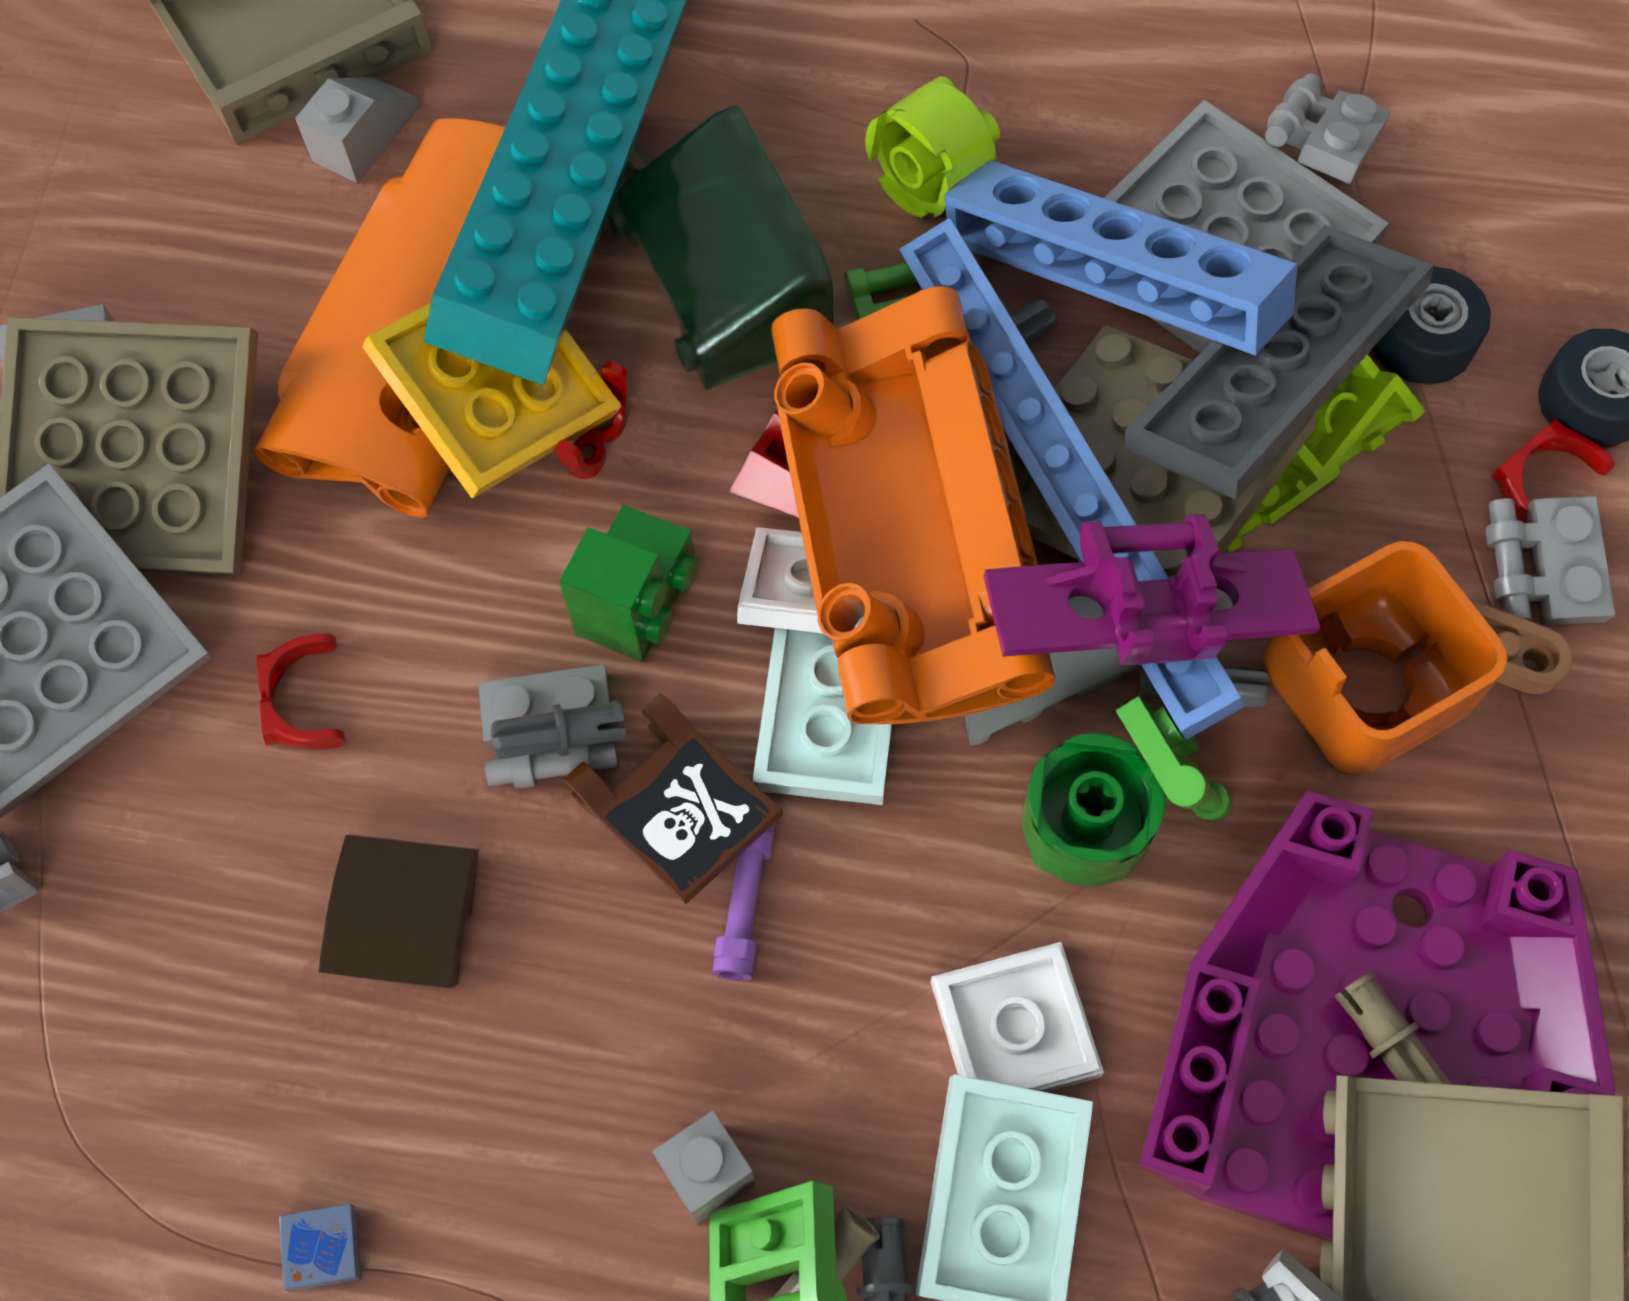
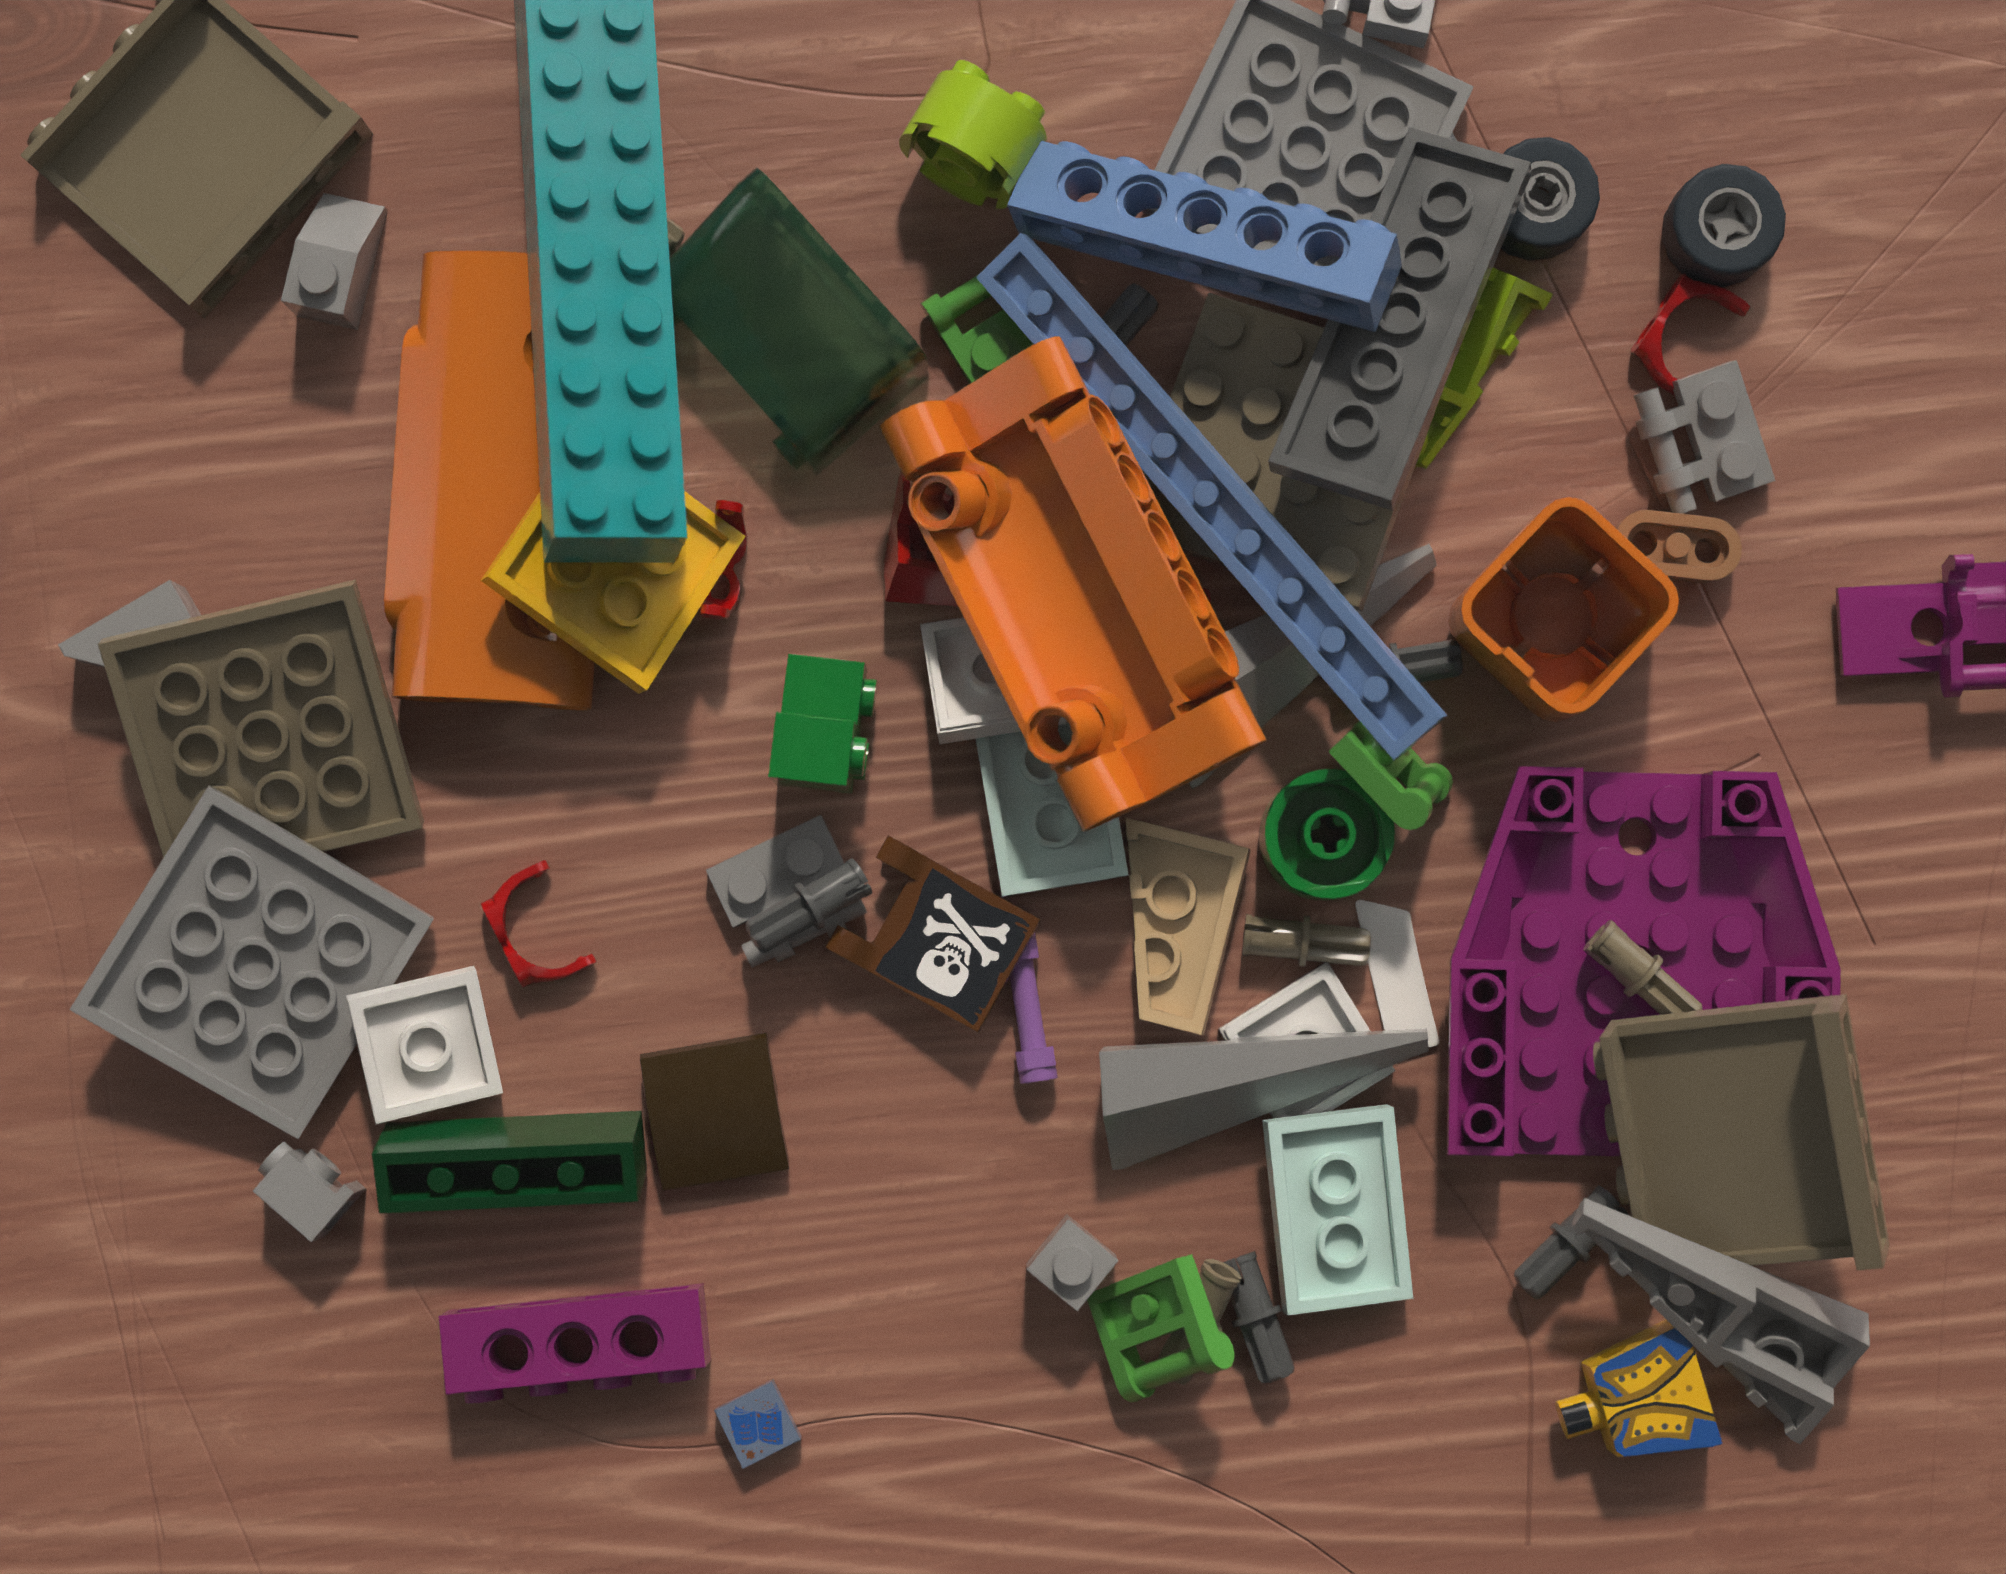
camera: 20 degrees left, 20 degrees up
magenta piece [983,514,1320,666] -> none
none -> white plate [346,966,503,1124]
none -> dark green brick [372,1111,647,1214]
none -> magenta brick [439,1283,711,1403]
none -> light grey wedge [1099,1029,1429,1170]
none -> tan wing [1125,818,1251,1036]
none -> dark tan axle [1242,914,1371,967]
none -> white sticker [1356,900,1439,1047]

